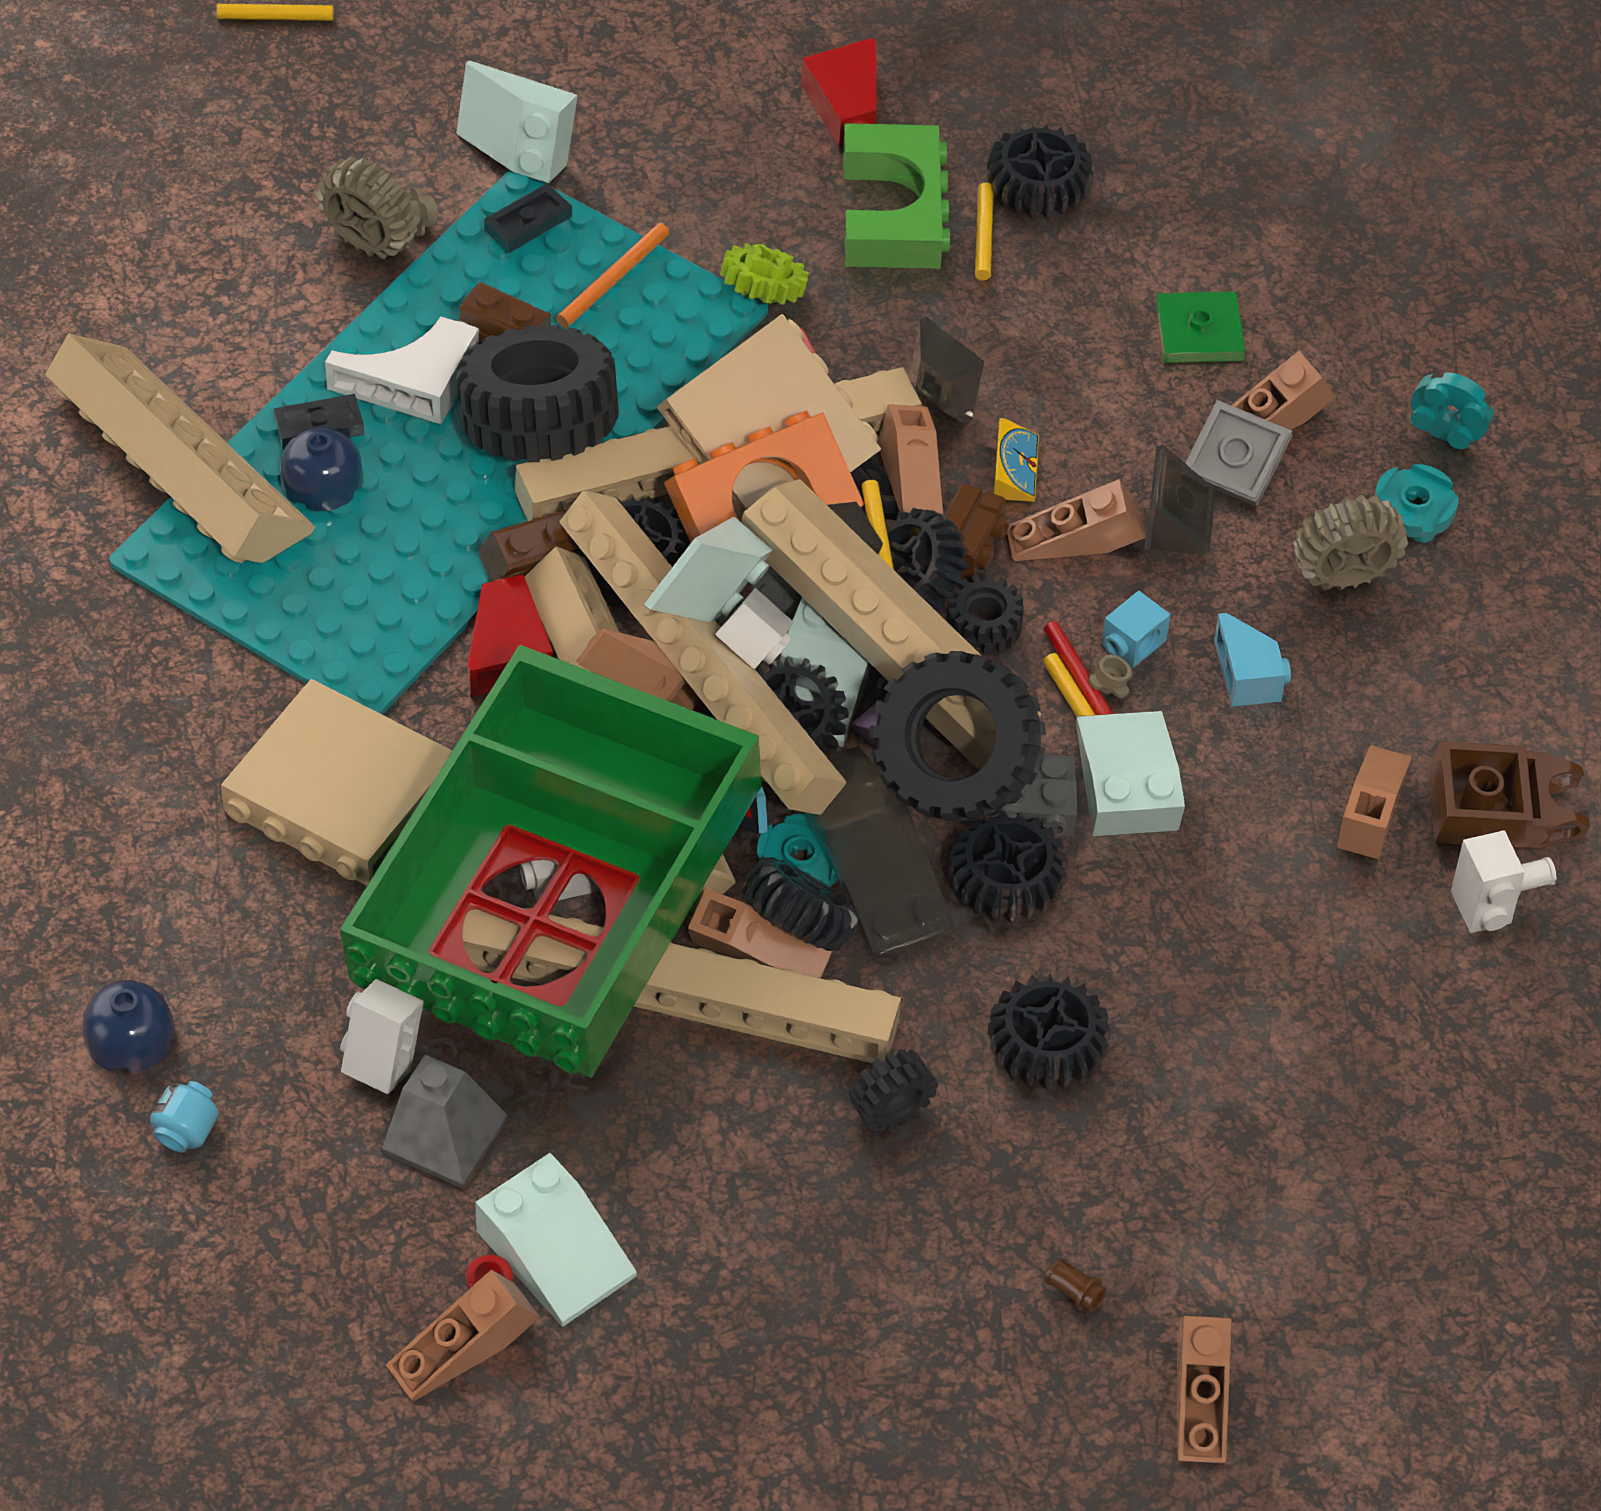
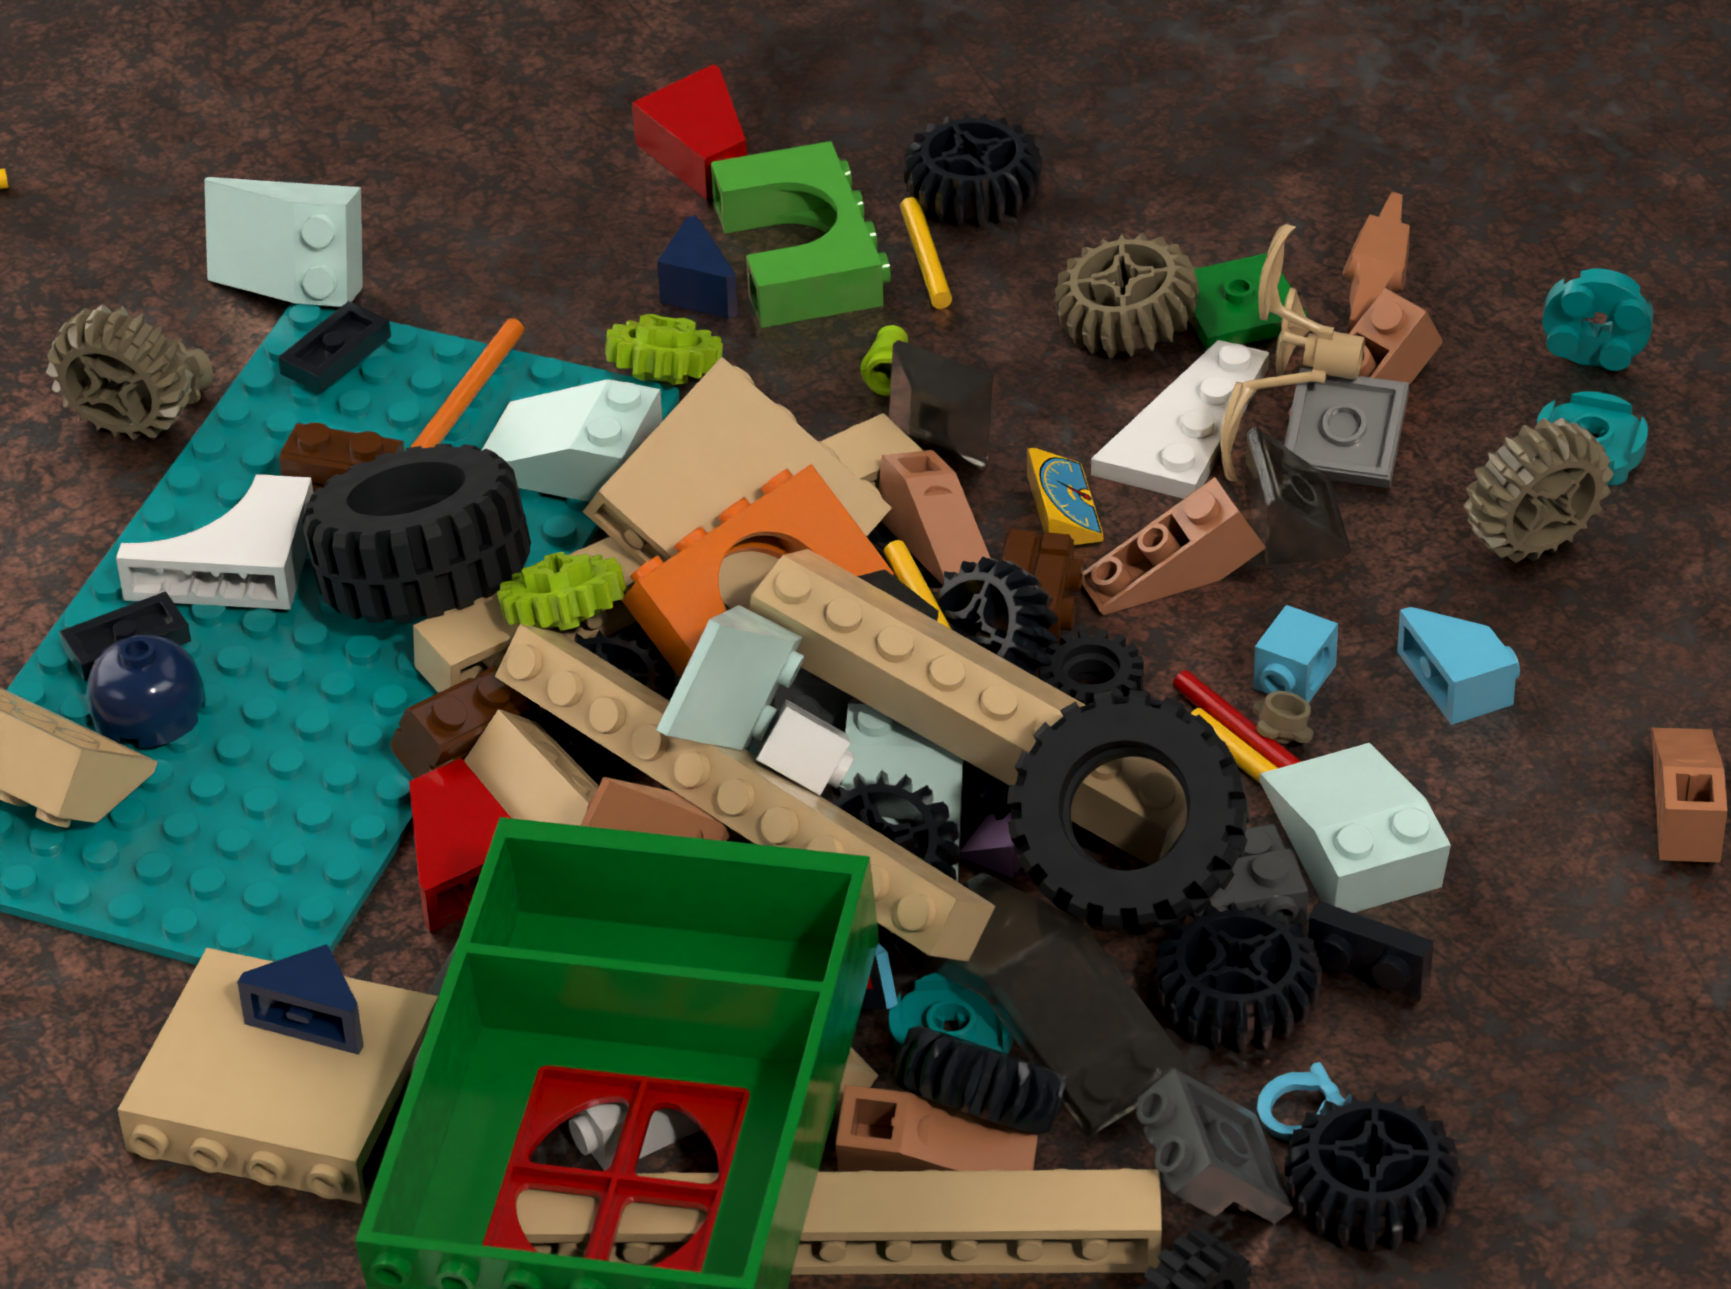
camera: 10 degrees left, 10 degrees down
none -> dark blue slope [237,944,364,1055]
none -> light aqua slope [481,379,662,502]
none -> lime gear [497,552,627,631]
none -> dark blue slope [657,215,738,319]
none -> lime cone [860,325,914,396]
none -> dark tan gear [1054,232,1200,358]
none -> white wing [1091,340,1269,499]
none -> dark grey plate [1137,1068,1293,1224]
none -> tan plant [1220,224,1365,482]
none -> medium azure piece [1257,1062,1345,1141]
none -> black plate [1308,901,1434,1000]
none -> nougat animal [1342,192,1410,334]

